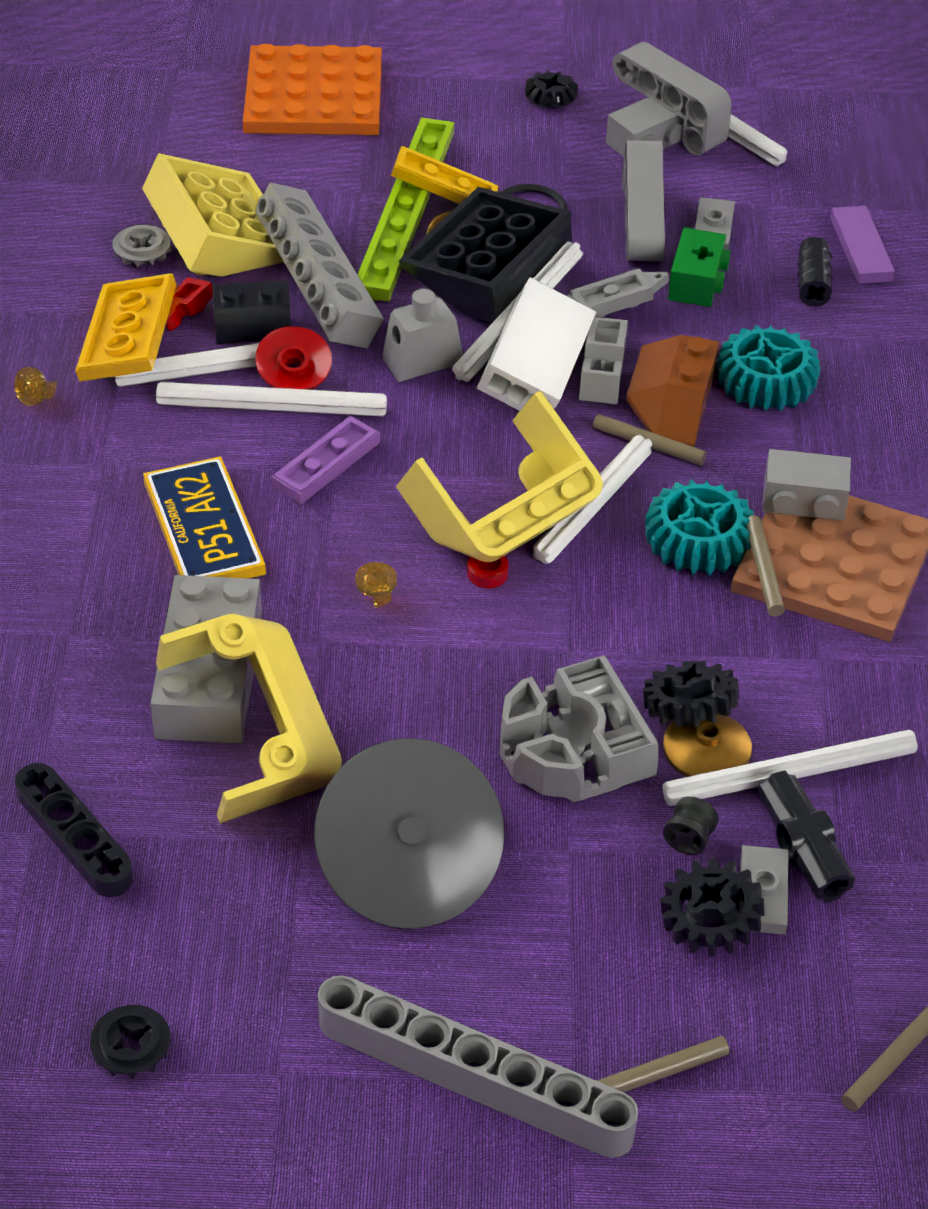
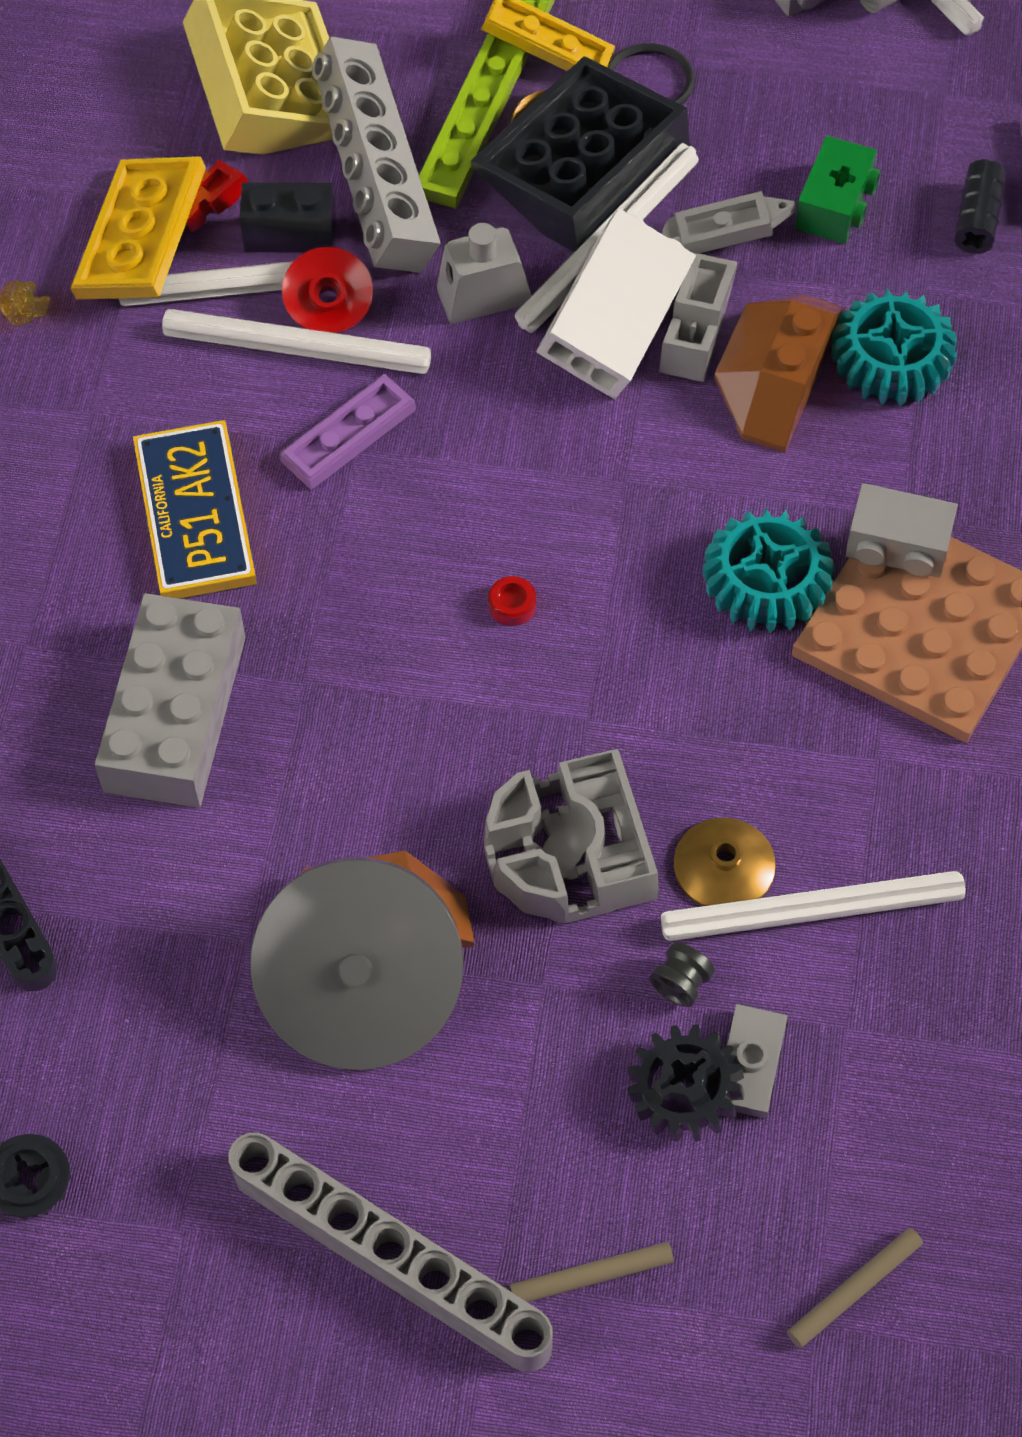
camera: 10 degrees right, 15 degrees up
light grey gear [112,225,171,268] -> none
light yellow windscreen [156,614,342,823] -> none
clear yellow plate [355,562,397,609] -> none
light yellow windscreen [396,390,603,562] -> none
white axle [533,435,652,564] -> none
dark tan bar [593,414,707,466] -> none
light grey beam [622,140,665,262] -> none
black gear [643,661,739,727] -> none
light grey plate [695,197,735,249] -> none
dark tan bar [746,515,785,617] -> none
black piece [758,770,855,902] -> none

